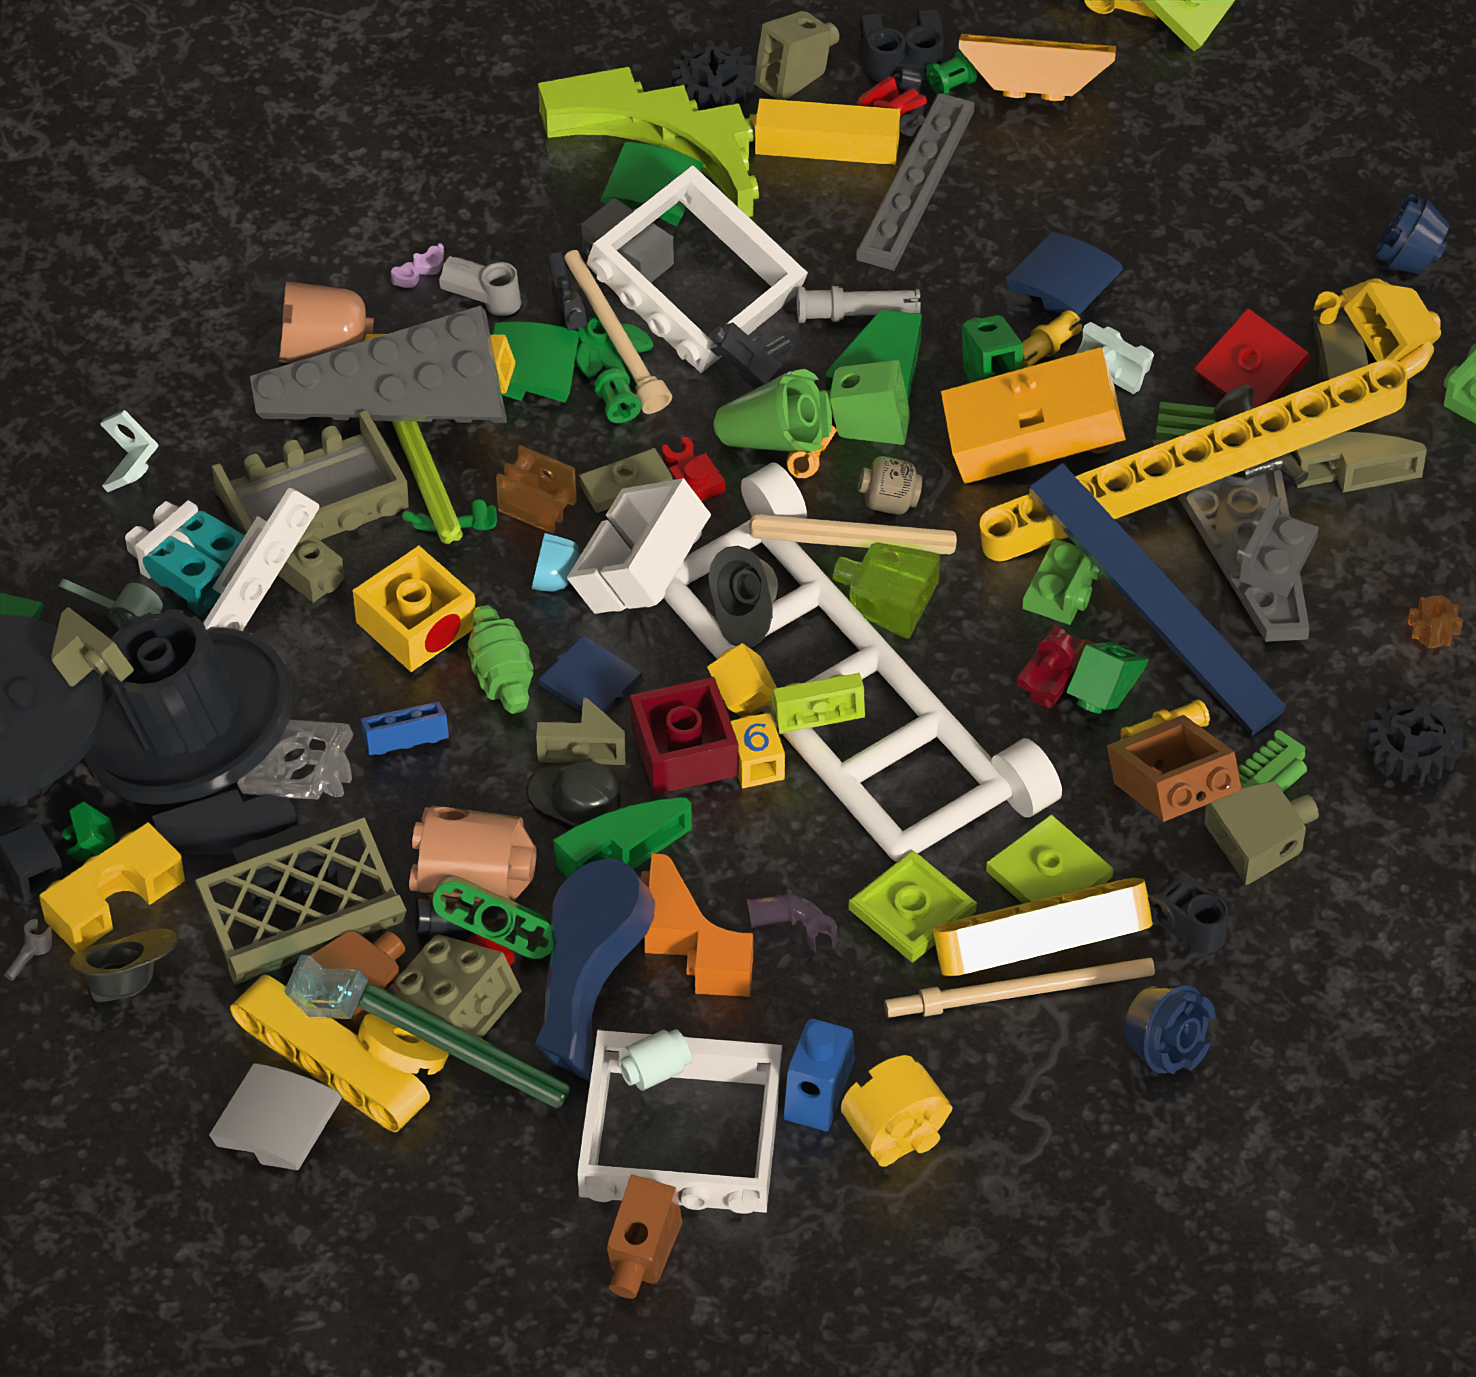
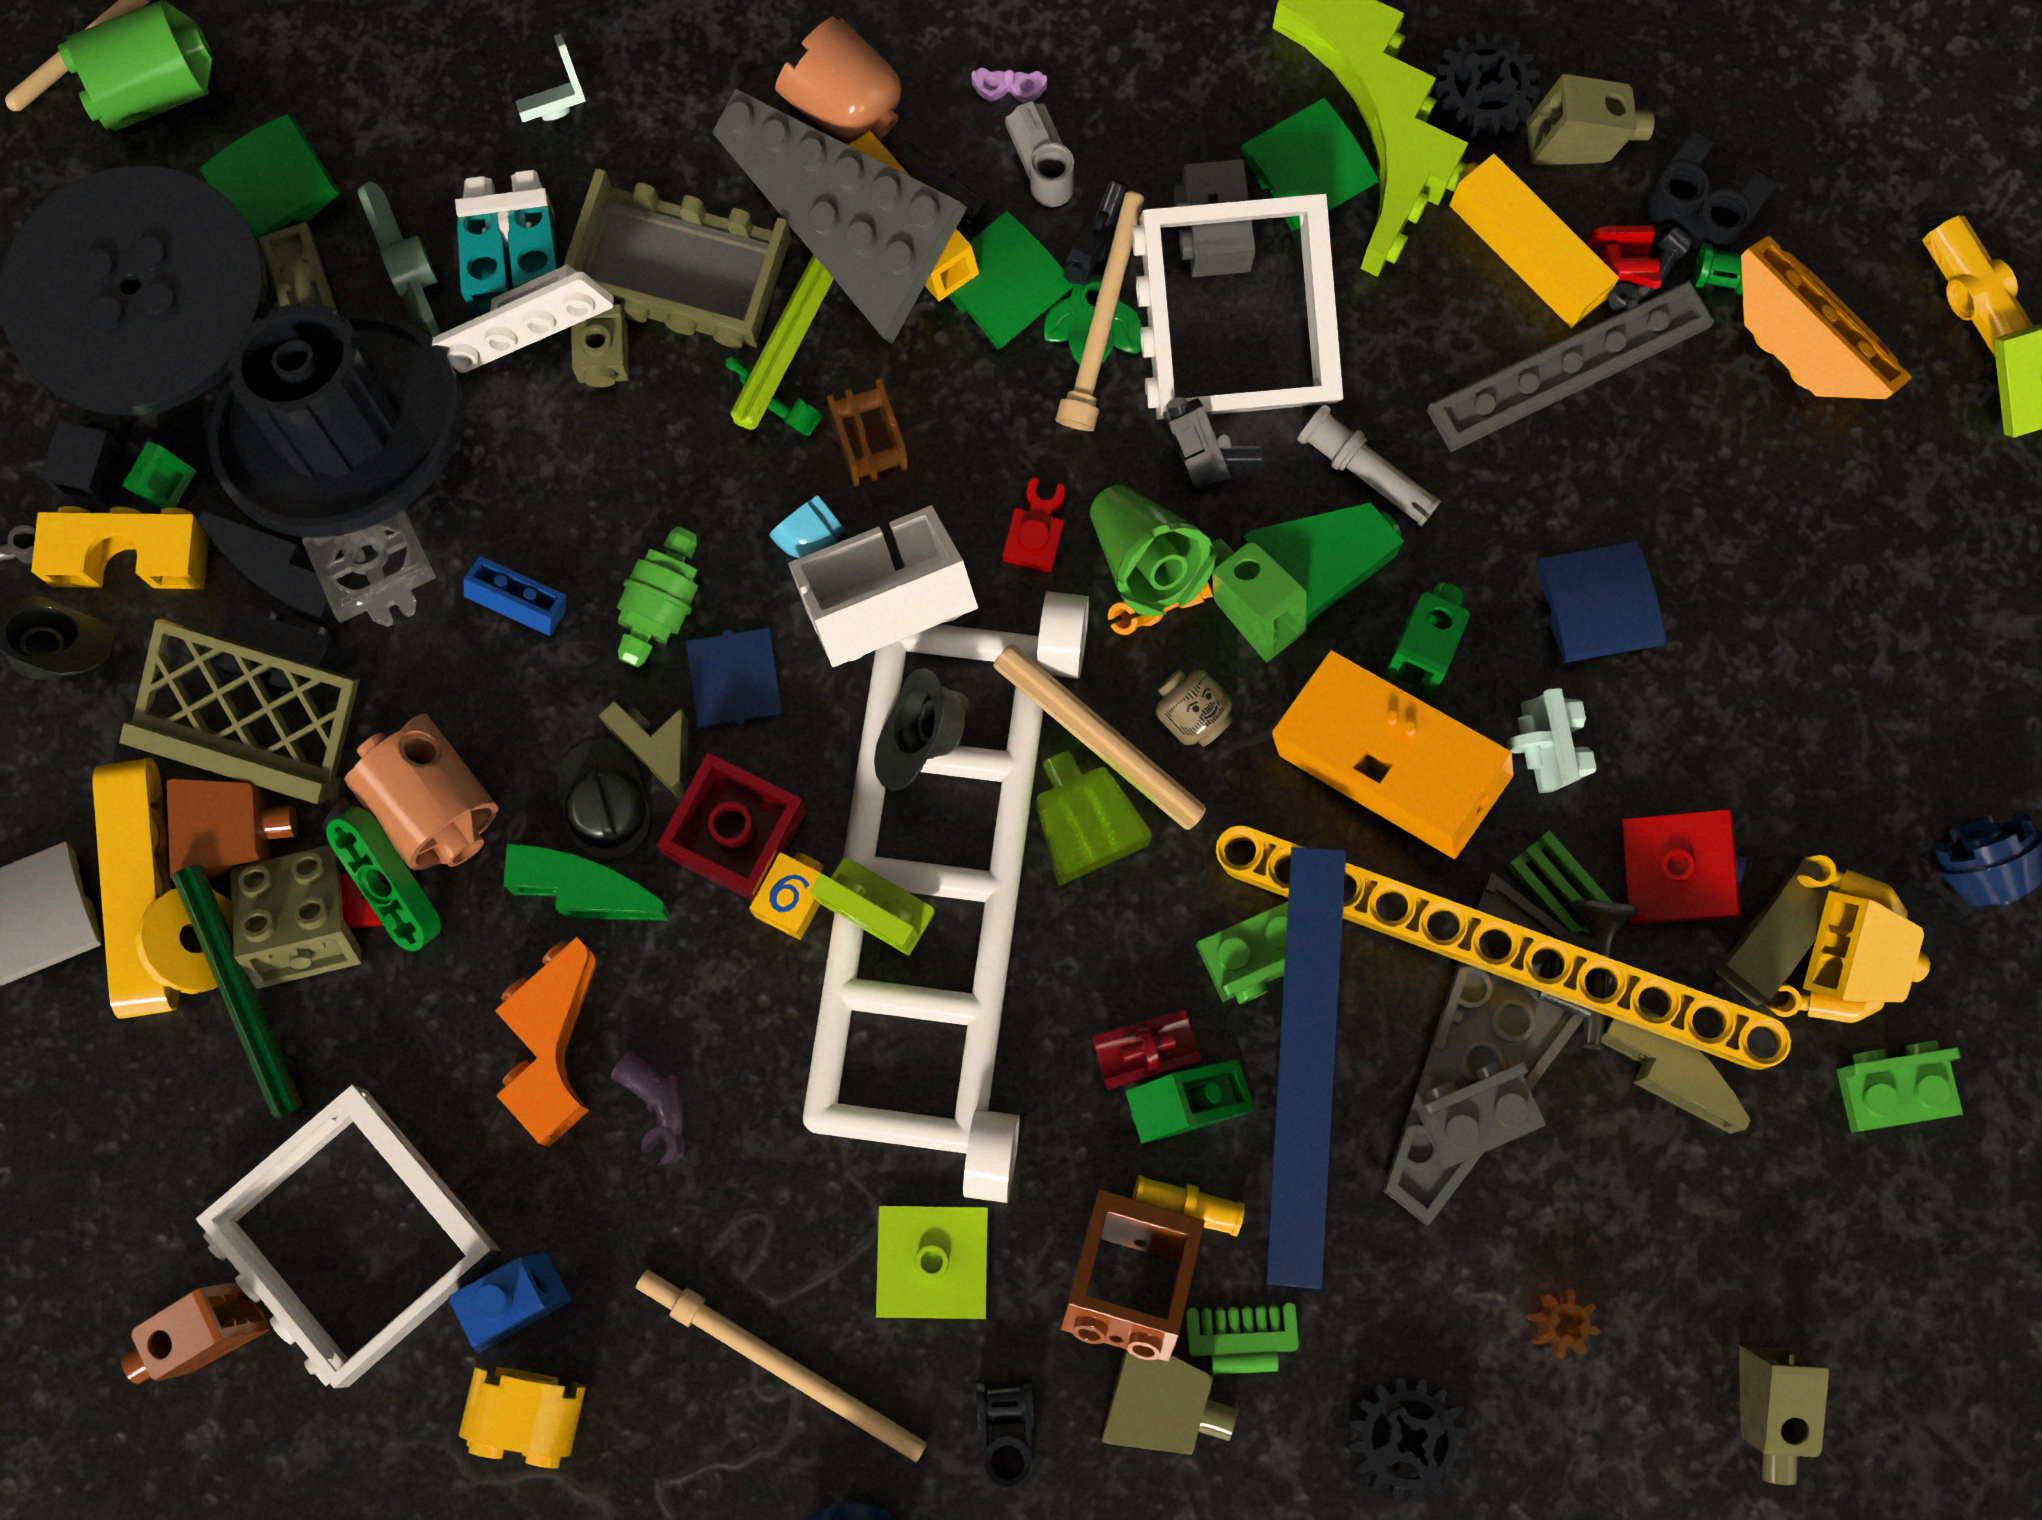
camera: 40 degrees right, 25 degrees up
olive slope [51,607,134,686] -> none
clear light blue bracket [285,955,368,1019] -> none
yellow brick [353,546,476,672] -> none
dark blue animal [535,859,655,1081] -> none
olive plate [579,448,672,513] -> none
green bush [594,368,642,423] -> none
light aqua brick [619,1029,692,1091] -> none
yellow brick [707,643,777,718] -> none
lime plate [849,850,977,963] -> none
beam [933,878,1153,976] -> none
yellow pin [1022,310,1082,369] -> none

